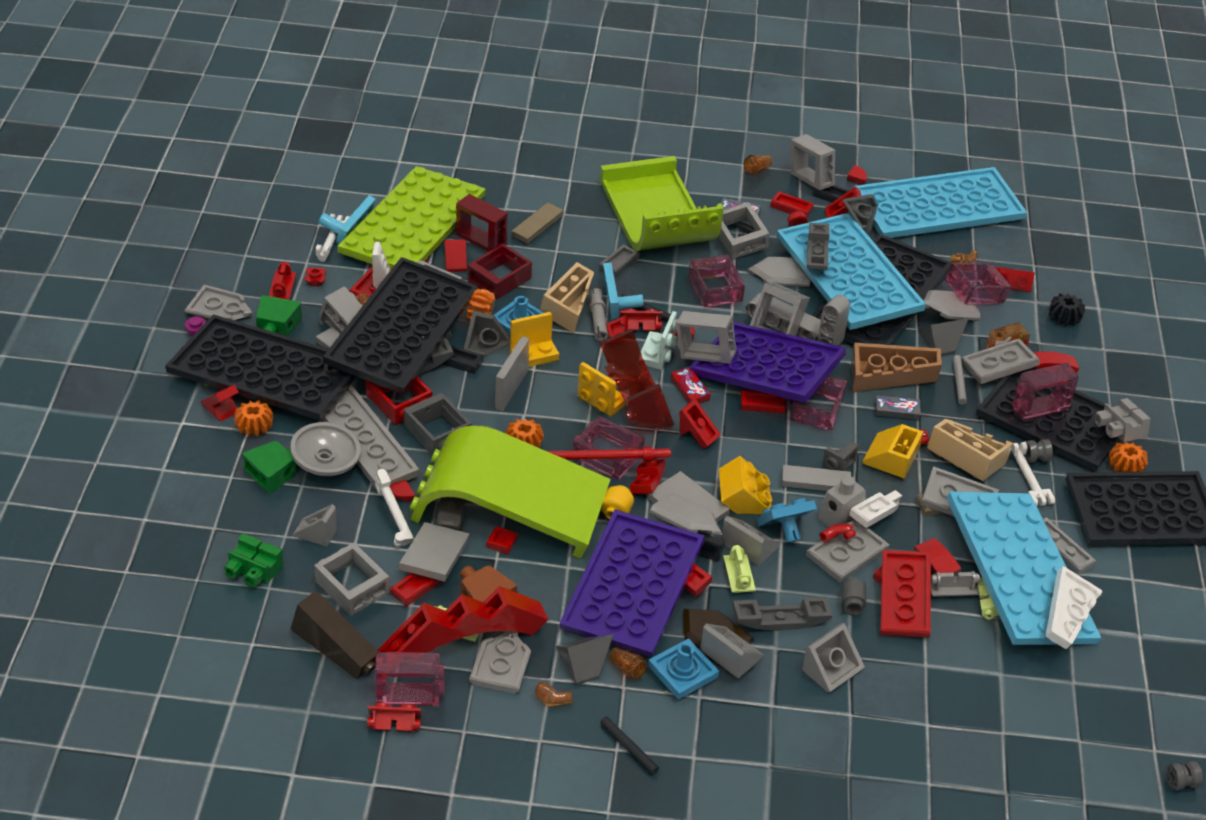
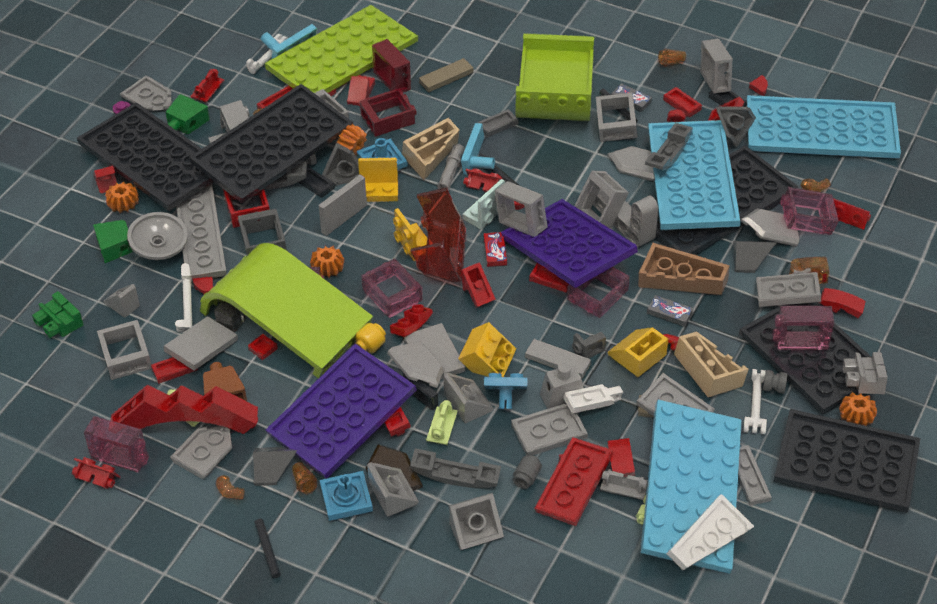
camera: 25 degrees right, 5 degrees up
dark brown slope [290,591,379,679] -> none
red plate [304,267,326,286] -> none
white slope [372,242,391,288] -> none
red bar [547,447,671,461] -> none
red tile [606,315,628,344] -> none
clear pink window [688,255,745,307] -> none
red arm [819,523,856,543] -> none
light grey bar [953,355,967,405] -> none
black gear [1049,293,1085,326] -> none

